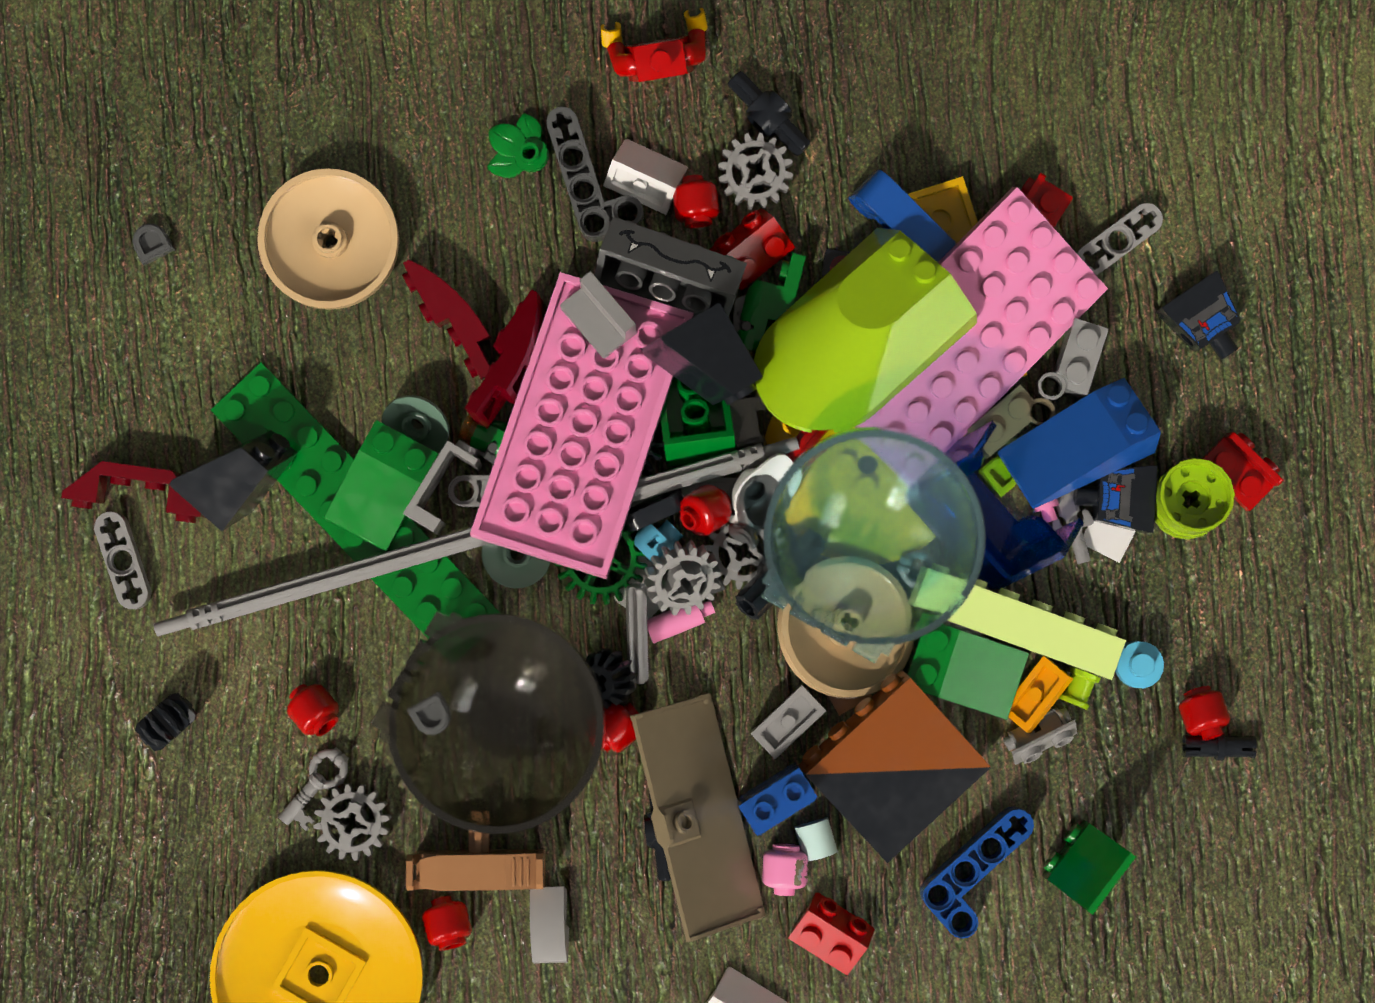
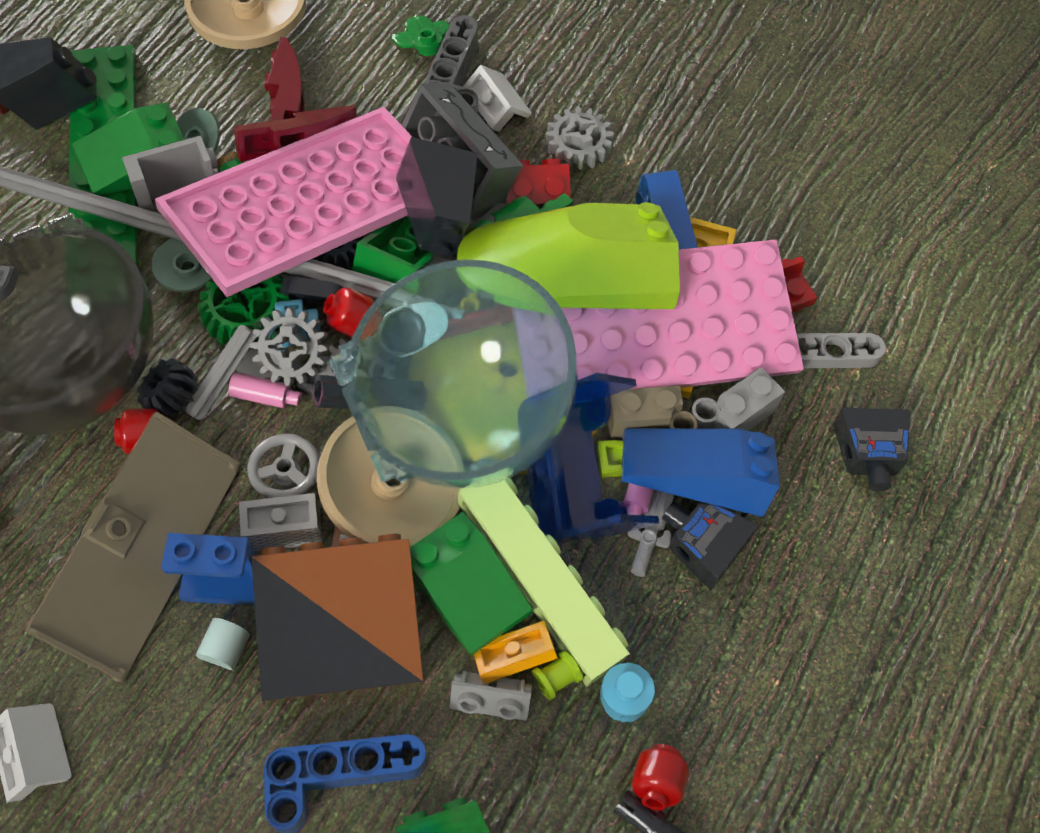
camera: 30 degrees right, 25 degrees down
light grey panel [560,271,637,358] -> none
red torso [601,8,708,82] -> none
red head [673,175,719,229] -> none
black axle [728,71,810,156] -> none
bright pink head [762,844,809,896] -> none
bracket [788,892,875,976] -> none
white sticker [1083,522,1135,563] -> none
lime wheel [1154,458,1235,540] -> none
red bracket [1202,432,1284,512] -> none
none -> light grey piece [247,434,320,498]

